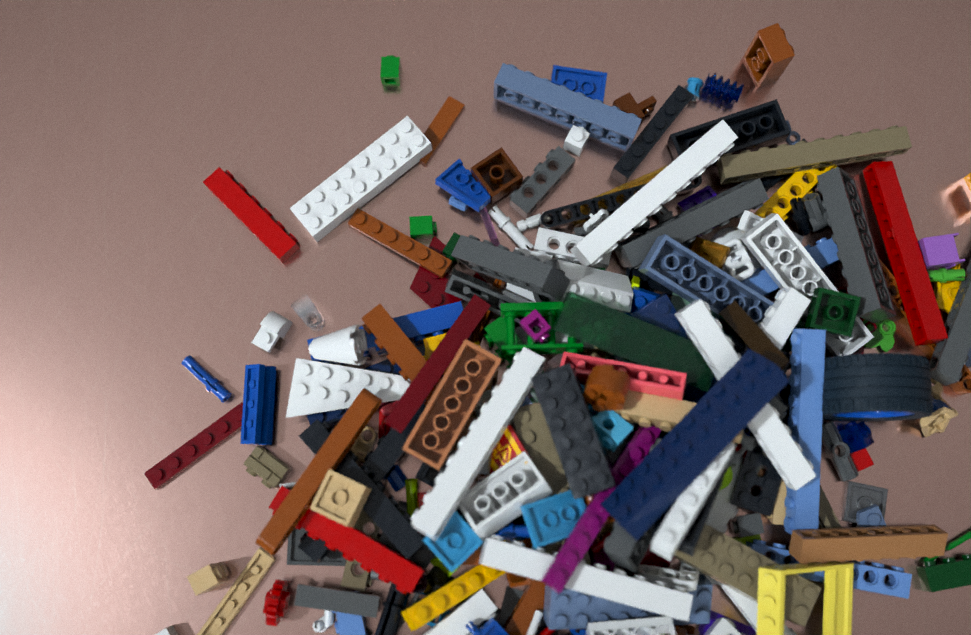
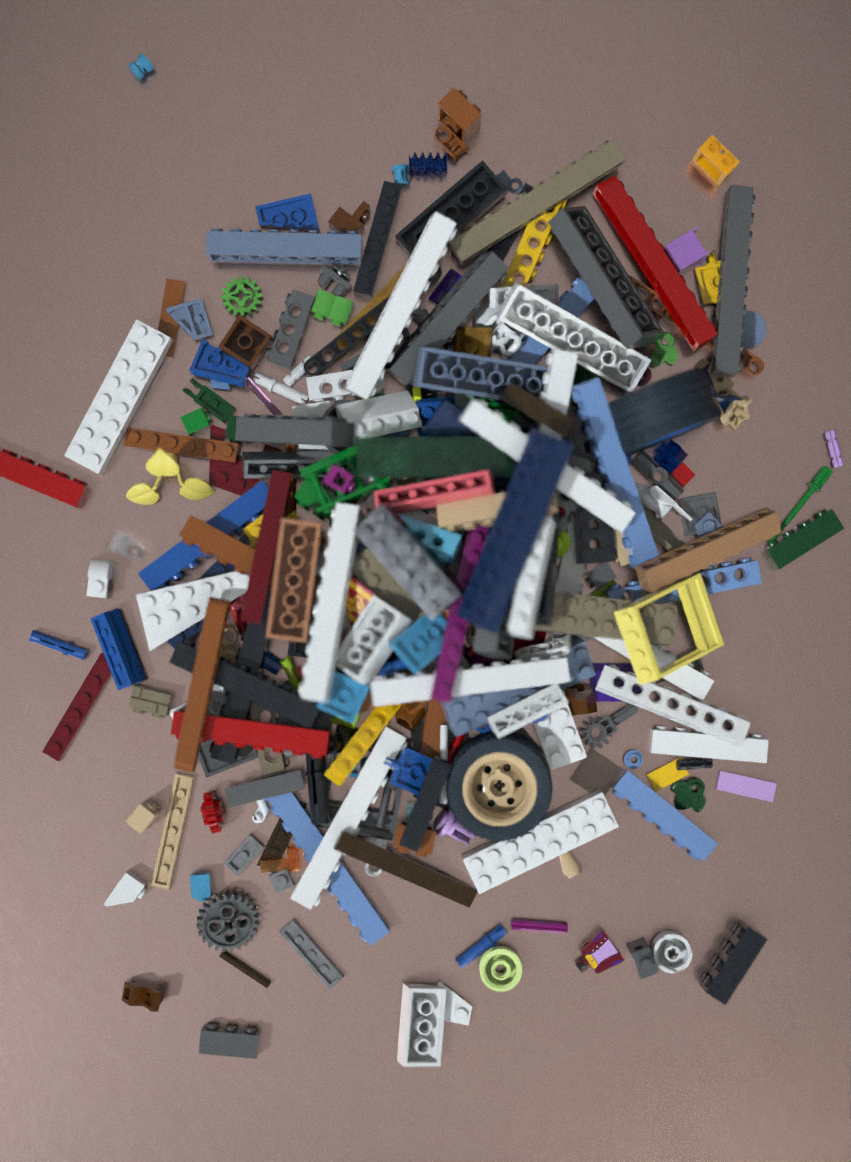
camera: 25 degrees left, 10 degrees up
white cone [309,325,368,365] -> none
tan container [310,469,372,528] -> none
green brick [380,55,401,86] -> none
white brick [563,125,590,157] -> none
white piece [583,209,609,232] -> none
dark orange brick [583,364,631,412] -> none
black pin [790,197,811,235] -> none
dark grey piece [802,192,829,232] -> none
dark green brick [805,287,861,337] -> none
bright green pin [927,268,965,283] -> none
none -> light yellow plant [126,448,215,505]
none -> sand blue wing [166,298,213,341]
none -> dark green hinge [183,378,236,424]
none -> bright green gear [221,275,263,317]
none -> bright green brick [310,289,355,327]
none -> dark grey hips [317,264,352,297]
none -> dark orange brick [395,705,425,732]
none -> dark orange piece [434,126,469,163]
none -> white animal [634,482,692,522]

